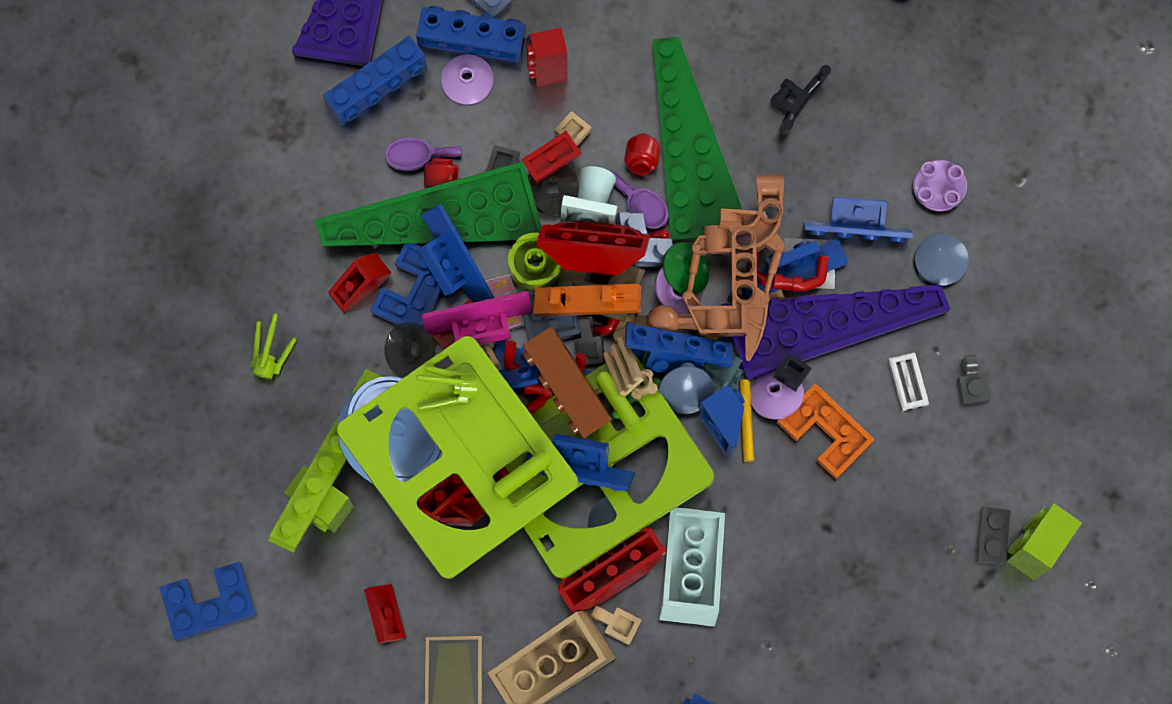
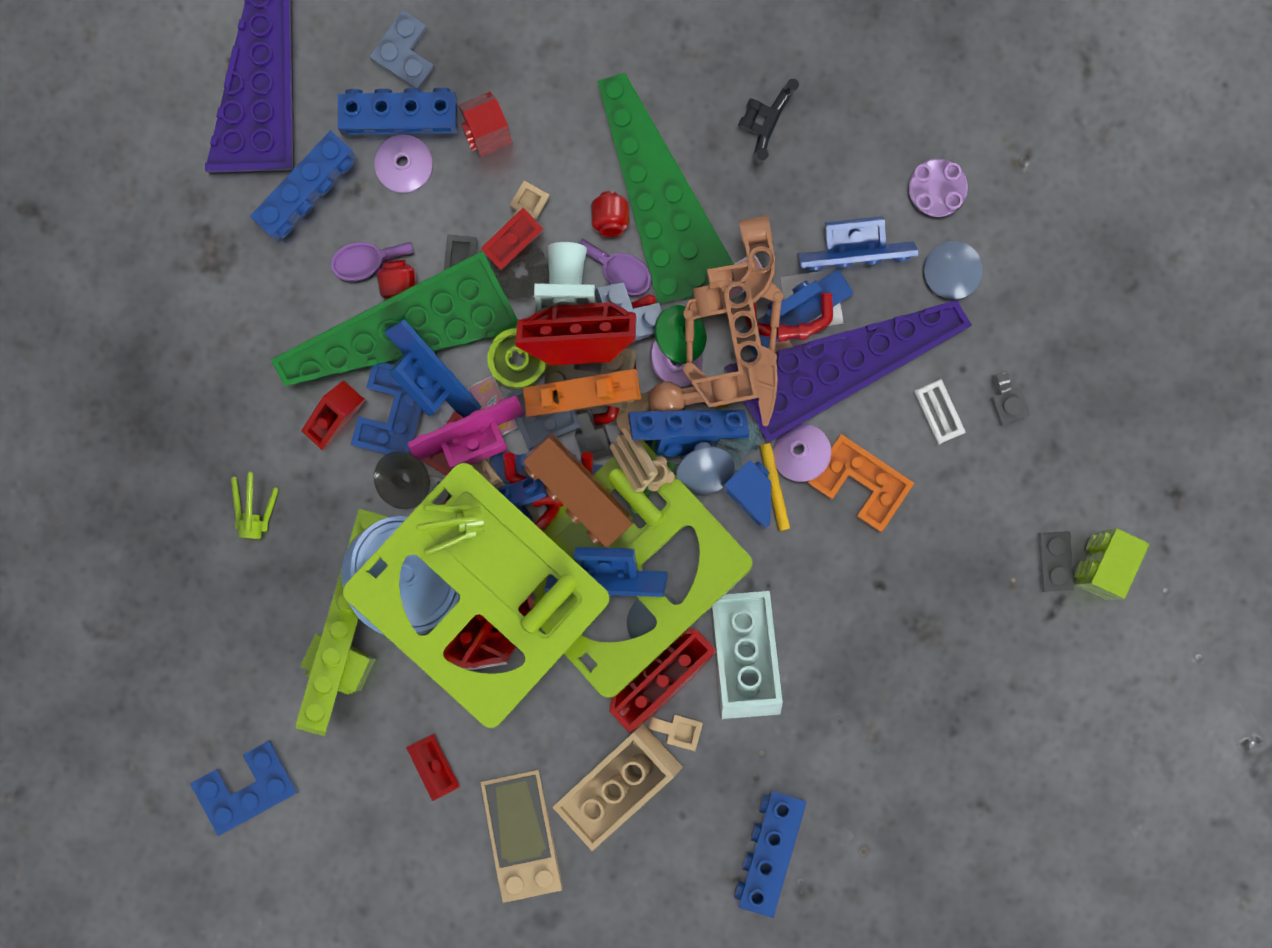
camera: 10 degrees left, 10 degrees up
black plate [773,354,812,392] -> none

